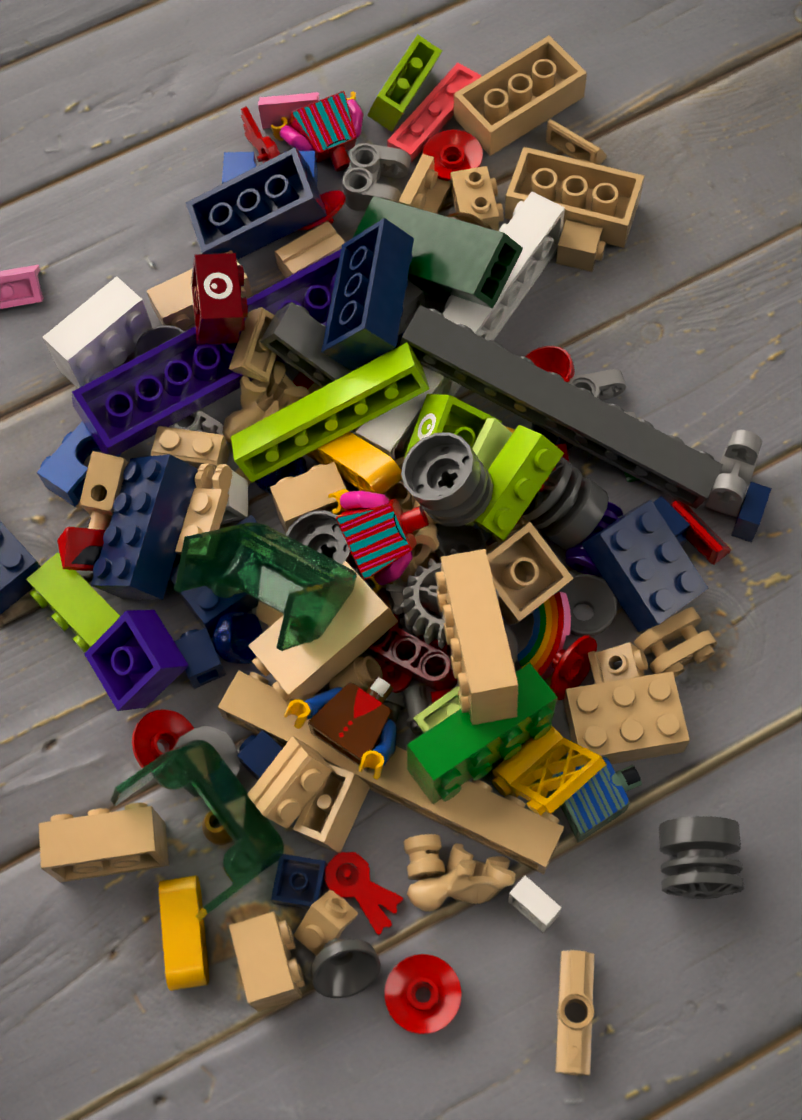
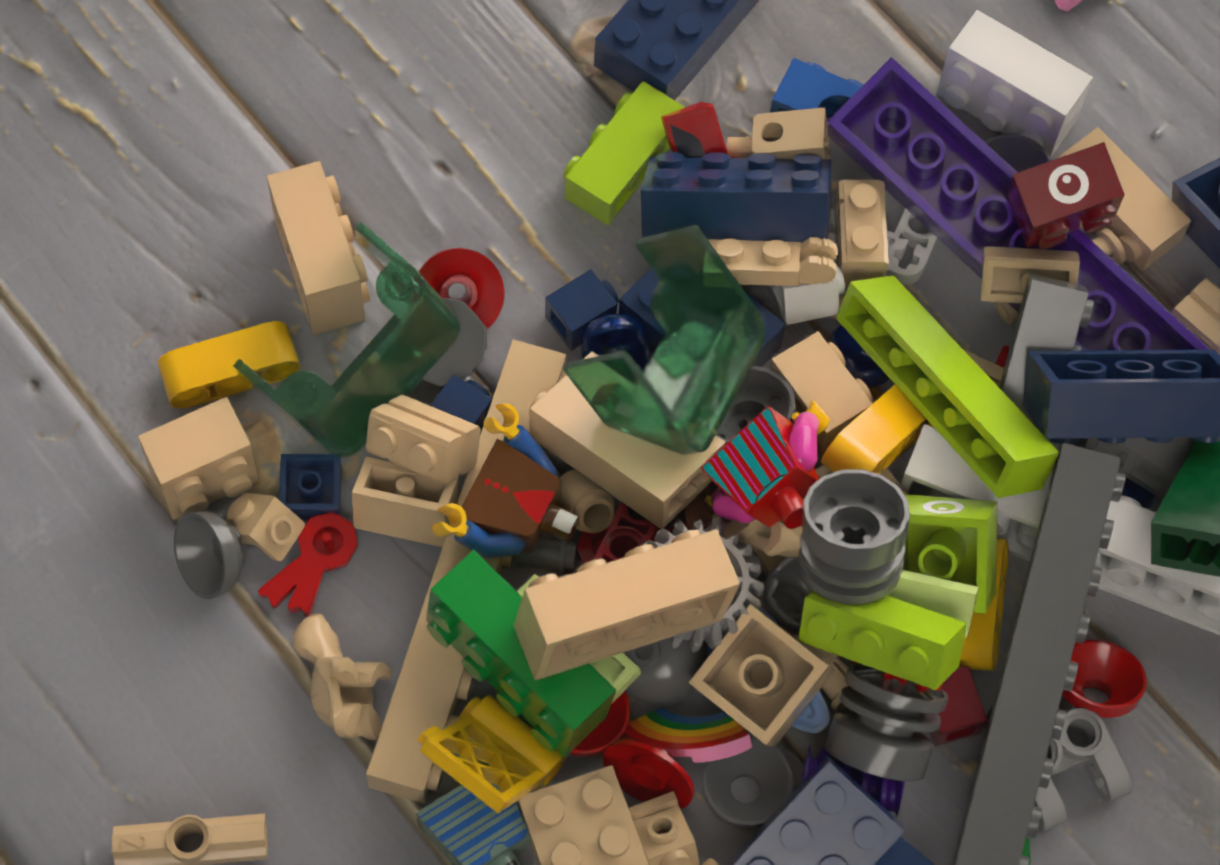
camera: 70 degrees right, 0 degrees up
dark purple brick [84,609,189,711] -> none
tan animal [222,361,309,443] -> none
red dish [384,954,461,1034] -> none
tan wheel [404,834,445,880] -> none
white piece [508,876,562,933] -> none

